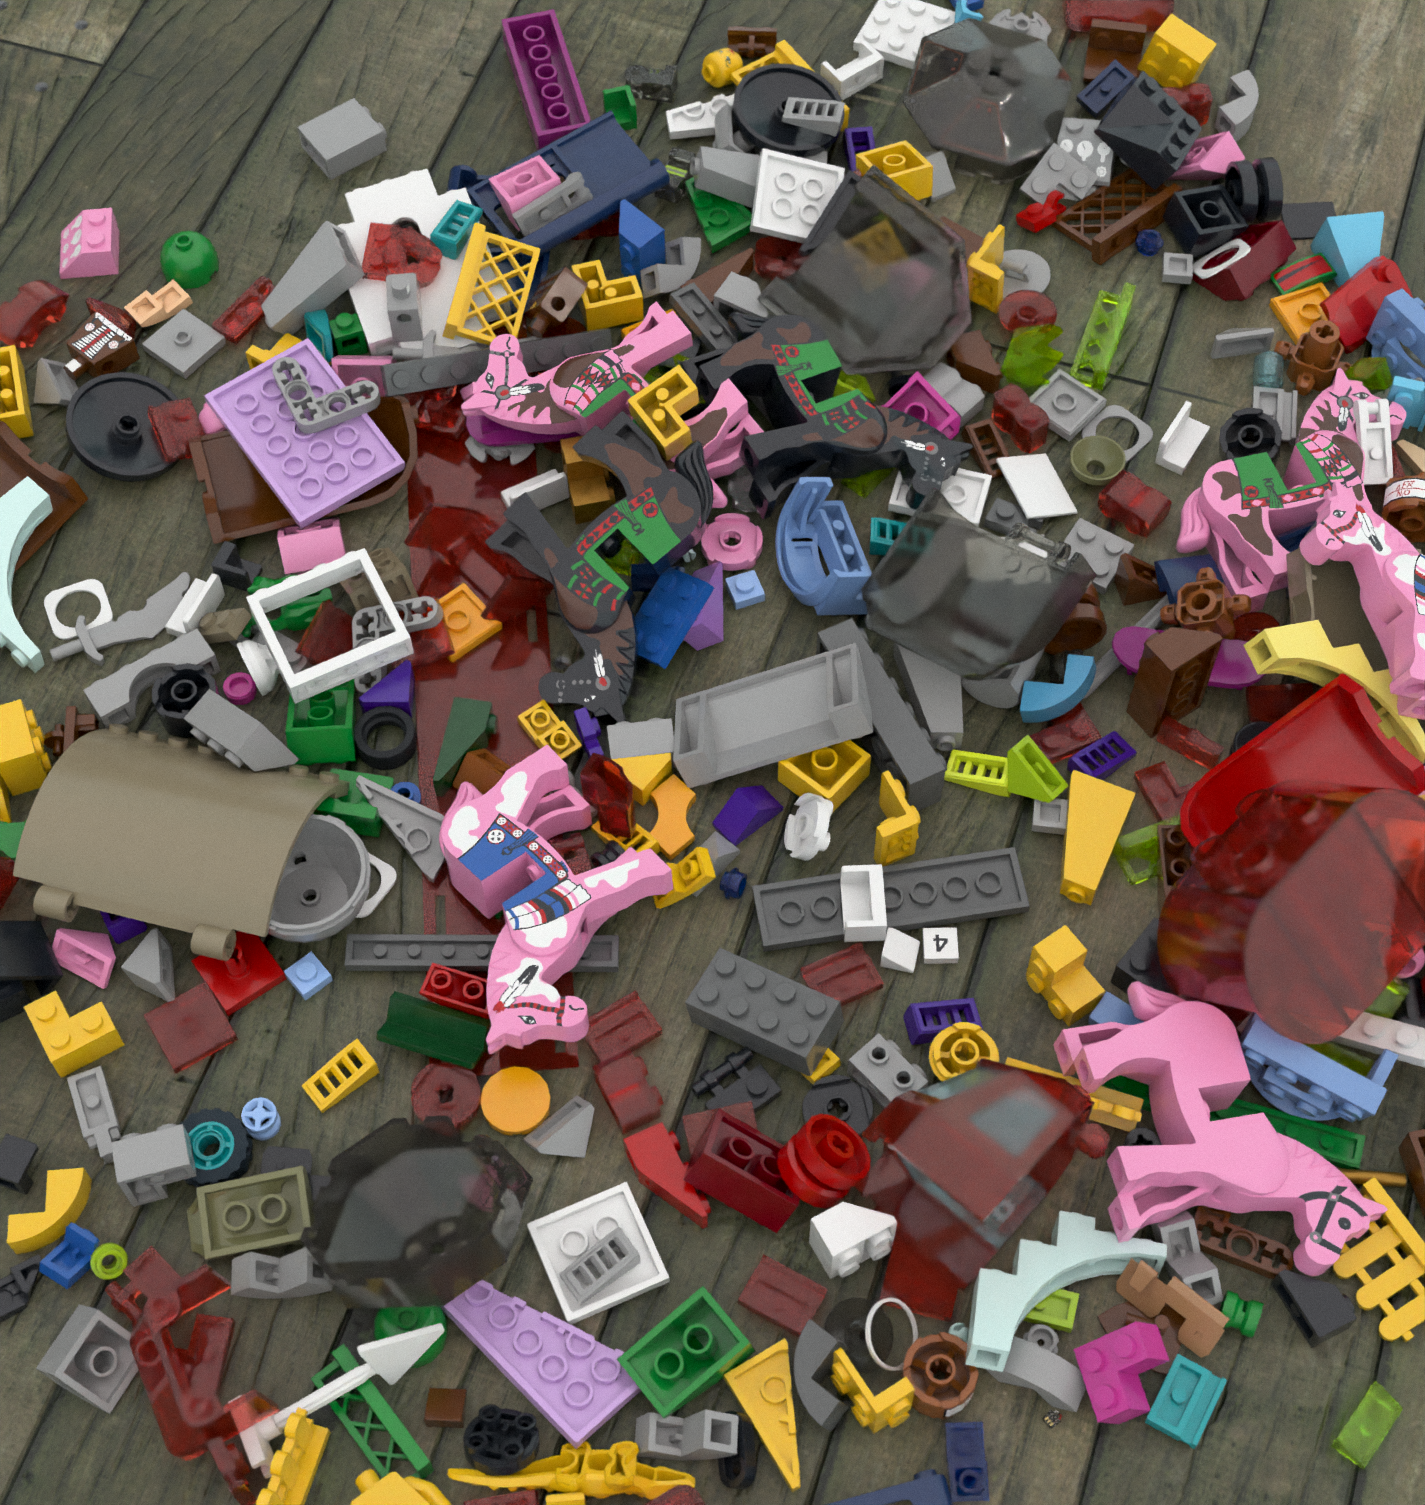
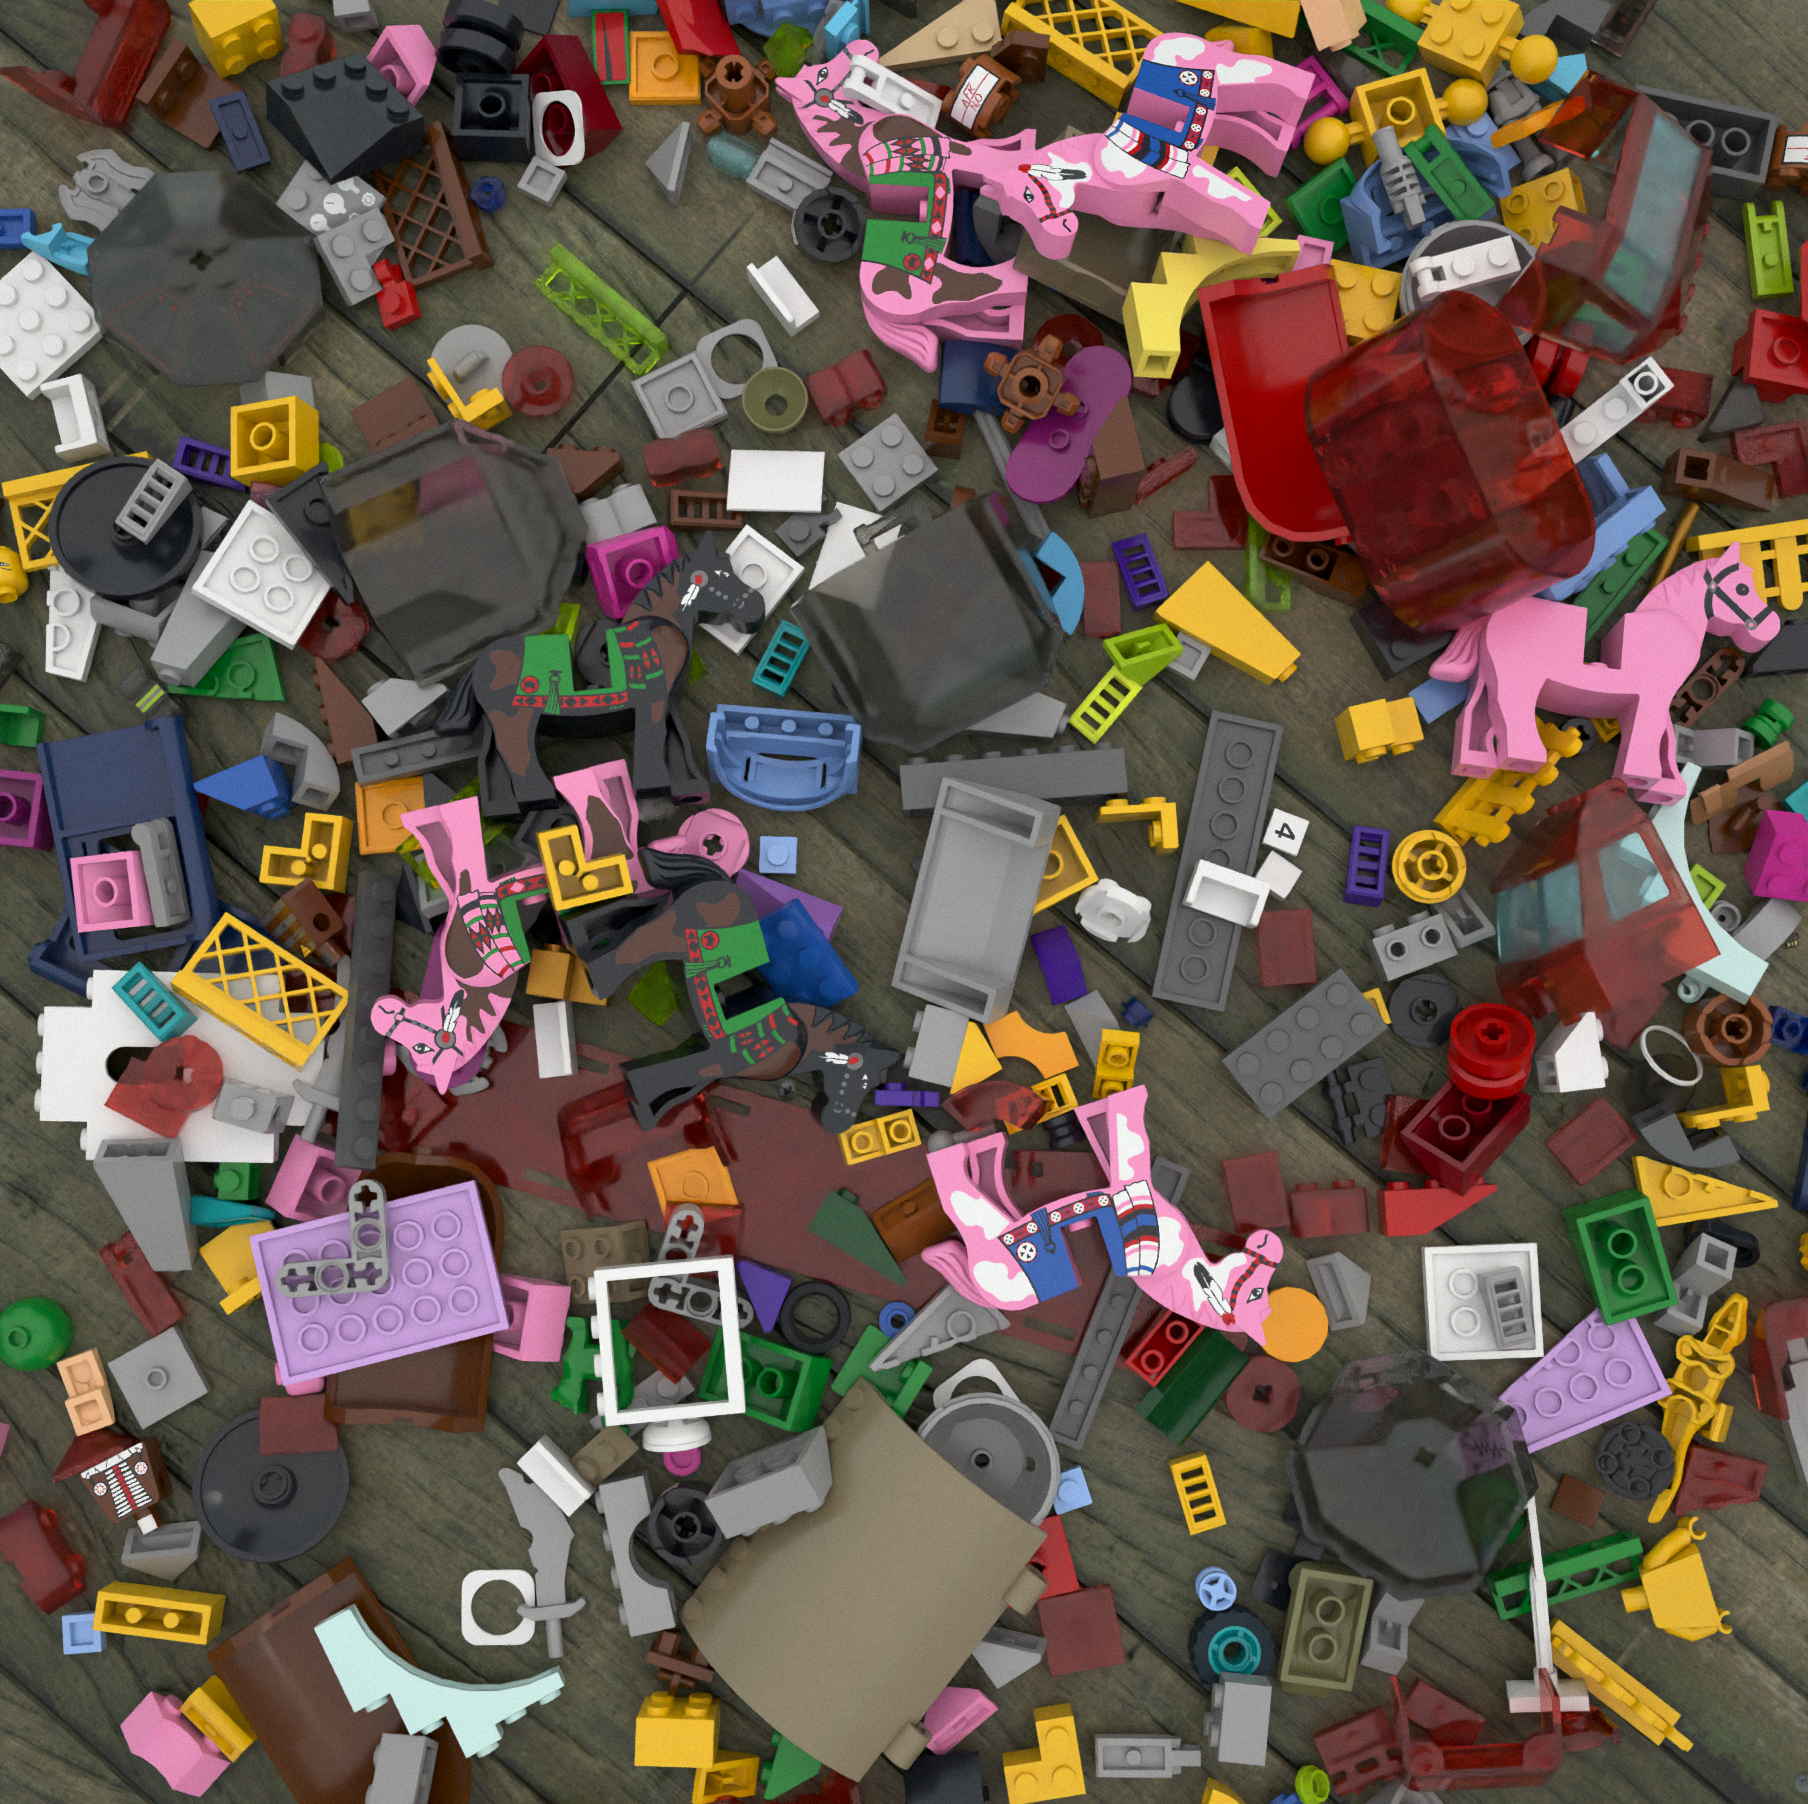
camera: 65 degrees left, 25 degrees up
black panel [211,541,263,592] -> none
clear neon green piece [1001,324,1064,390] -> none

